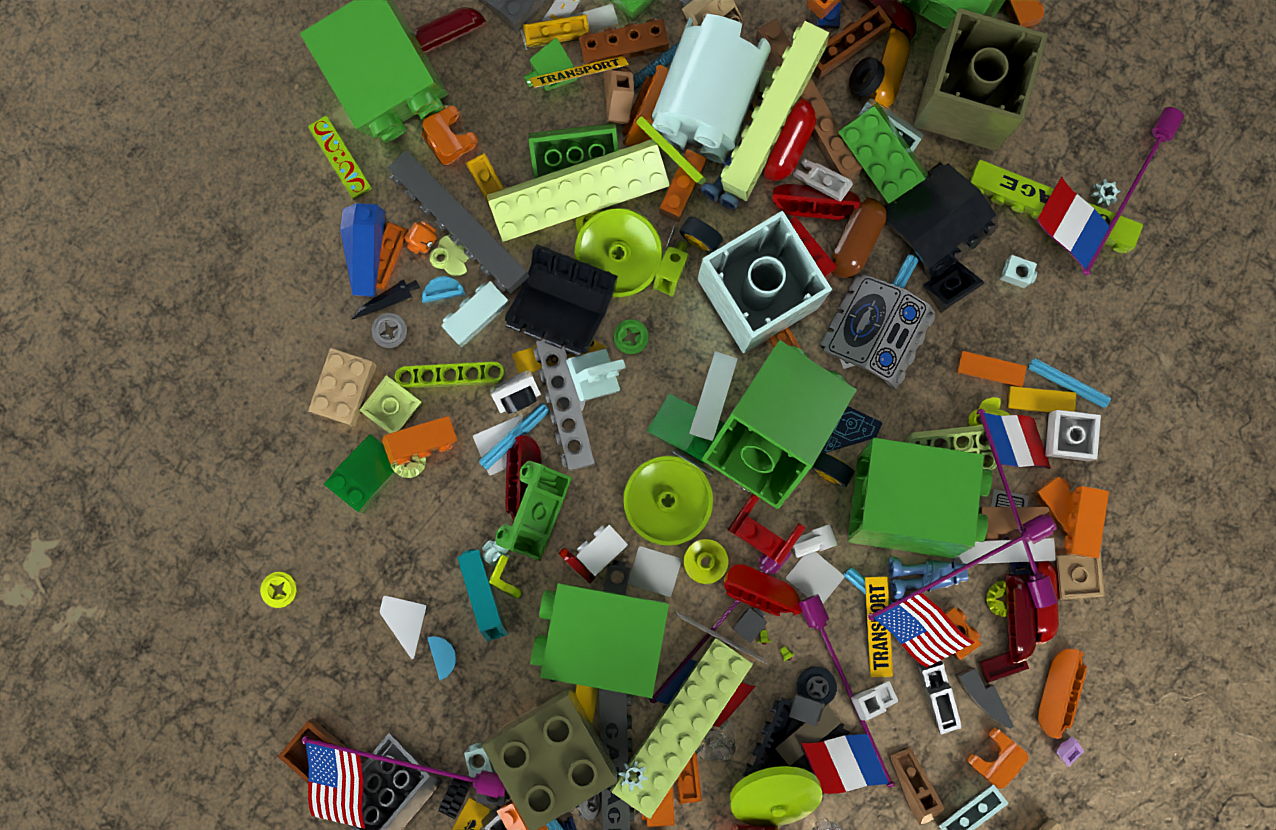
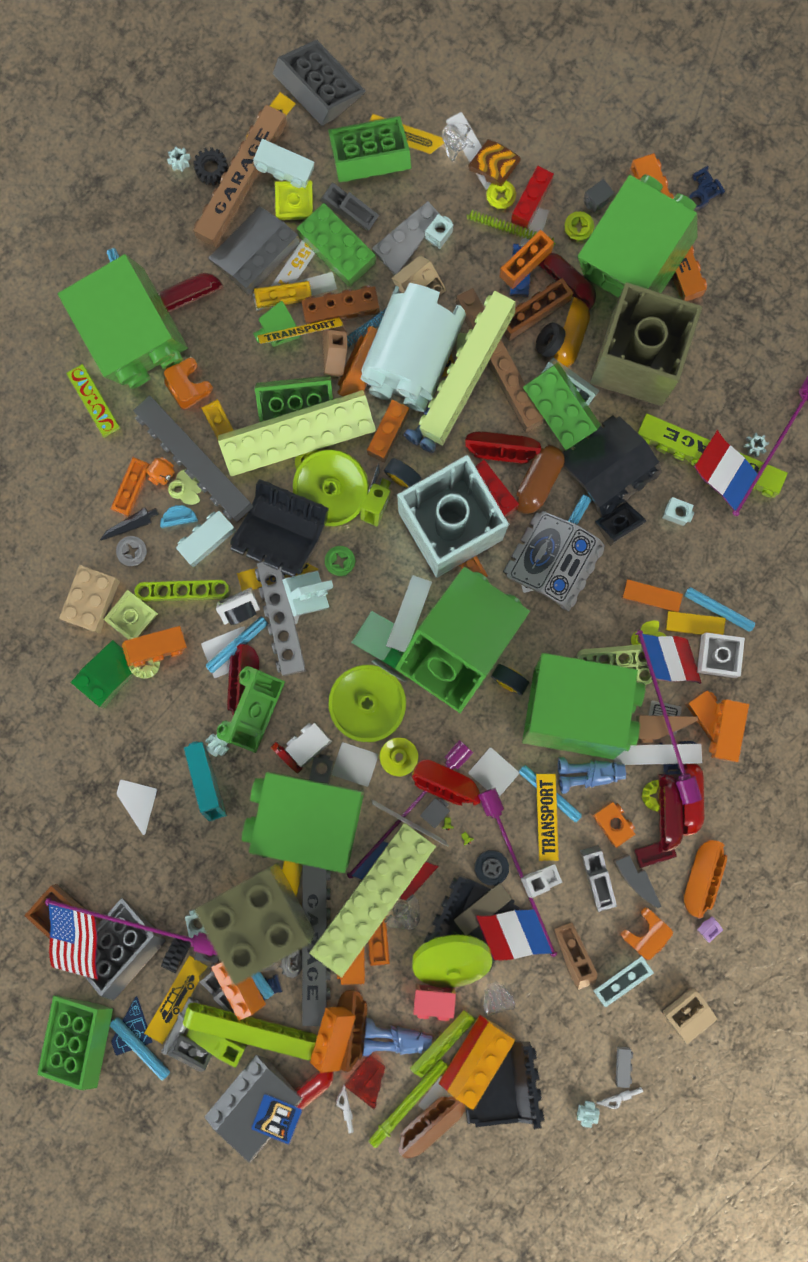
camera: 10 degrees right, 0 degrees up
neon yellow gear [260,572,297,608] -> none
blue wedge [340,203,386,297] -> none
medium azure tile [427,636,457,680] -> none
neon yellow piece [489,555,521,599] -> none
light aqua gear [618,761,648,791] -> none
lime tile [636,116,708,185] -> none
red plate [727,493,806,565] -> none
red brick [764,98,817,181] -> none
dark grey brick [788,694,825,726] -> none
white hinge [792,158,853,202] -> none
white piece [792,524,838,558] -> none
dark blue sticker [821,406,883,453] -> none
flag [868,513,1057,668] -> none
tan tile [1055,552,1105,600] -> none

